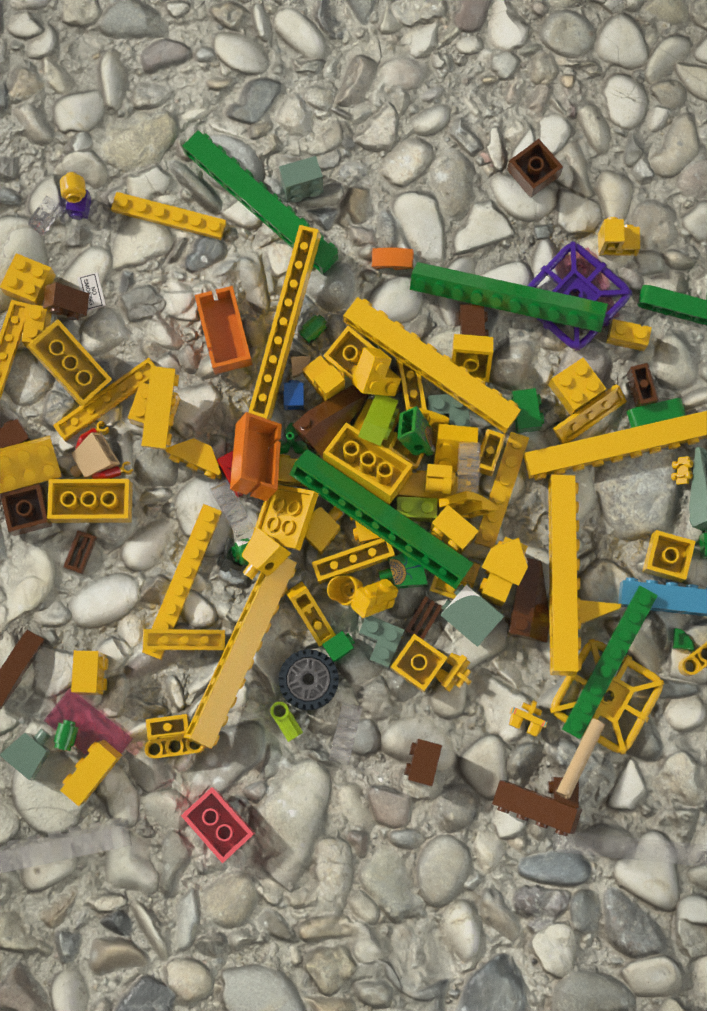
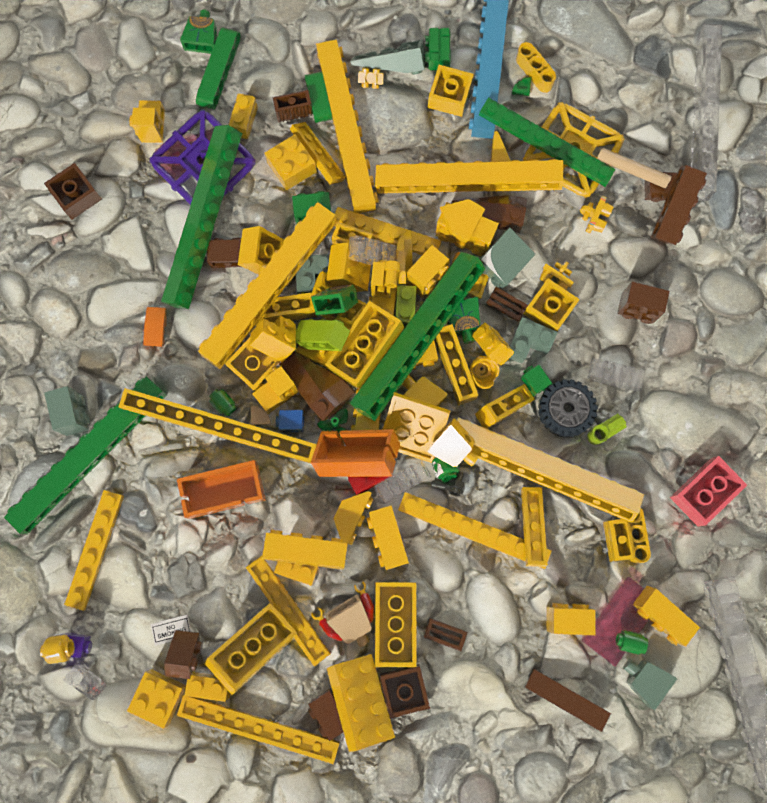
camera: 90 degrees left, 0 degrees up
none -> yellow brick [366,505,409,570]

